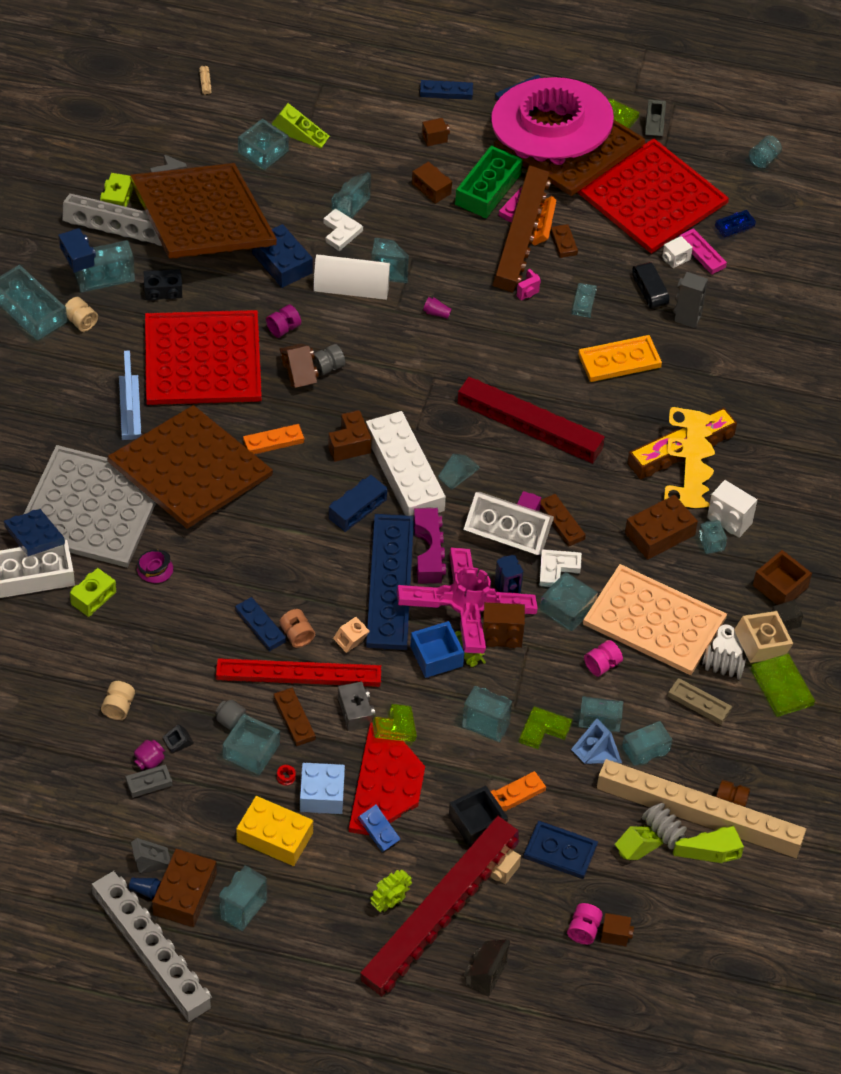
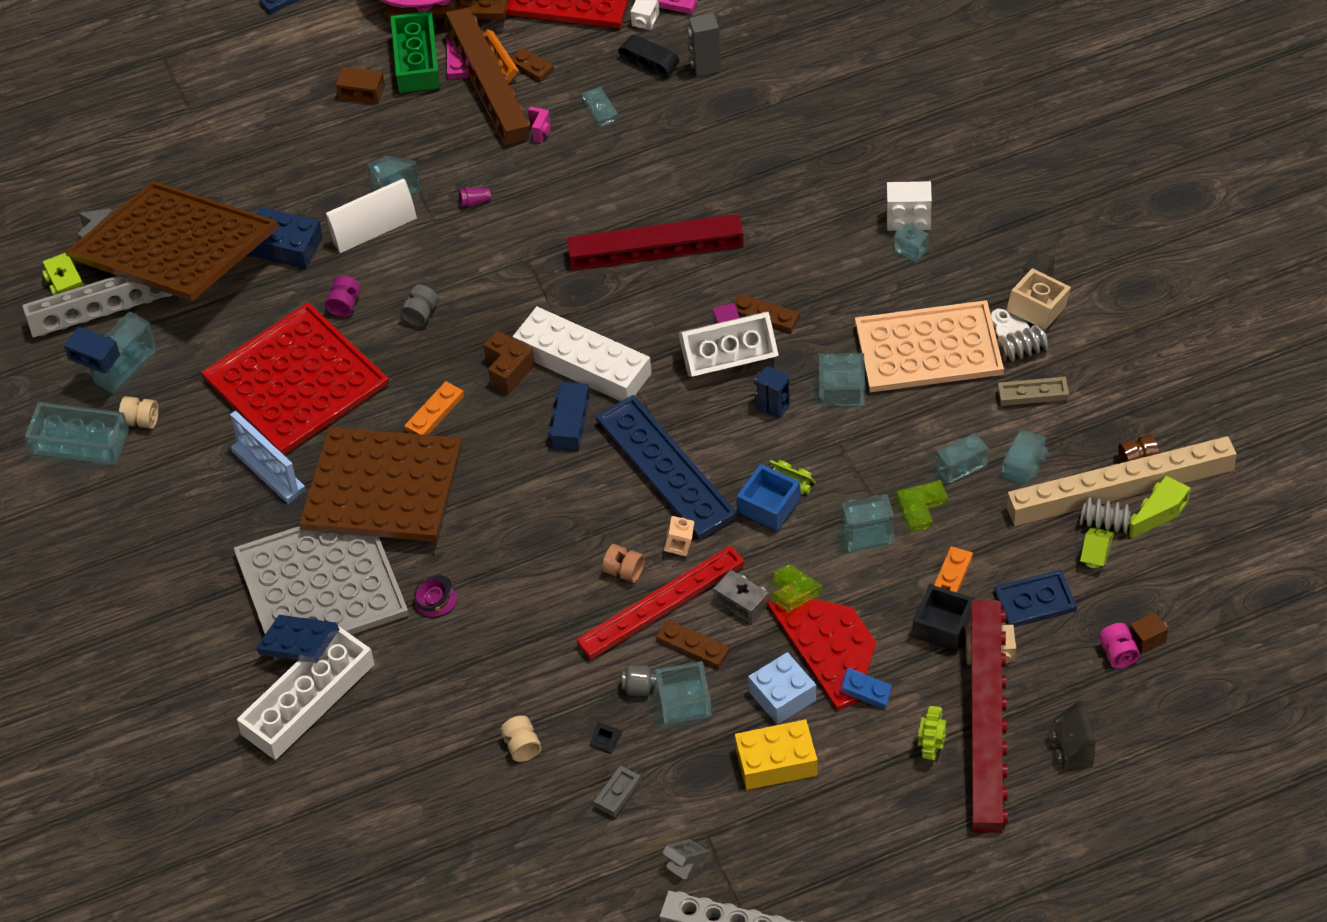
camera: 30 degrees left, 0 degrees up
lime brick [70,568,116,617] -> none
dark blue cone [129,877,161,899] -> none
magenta head [134,739,165,770] -> none
black brick [143,269,183,300] -> none
reddish brown brick [152,849,217,928] -> none
tan axle [199,66,211,95] -> none
clear light blue piece [219,865,267,931] -> none
dark blue plate [235,597,286,652] -> none
clear light blue brick [238,118,289,170] -> none
lime slope [271,103,330,149] -> none
red bush [277,765,296,786] -> none
reddish brown brick [279,344,318,388] -> none
white plate [324,208,363,251] -> none
clear light blue slope [331,172,371,219] -> none
dark pink piece [397,548,538,654] -> none
magenta arch [414,508,446,584] -> none
reddish brown brick [422,118,450,147] -> none
clear light blue slope [438,454,480,489] -> none
reddish brown brick [482,602,525,648] -> none
white plate [540,550,581,588] -> none
medium blue slope [571,719,622,764] -> none
light orange plate [578,335,662,382] -> none
dark pink wheel [584,640,623,677] -> none
reddish brown brick [625,495,698,560] -> none
brick [627,408,737,480] -> none
yellow piece [664,407,716,508] -> none
clear neon green plate [751,653,815,717] -> none
reddish brown piece [753,550,812,609] -> none

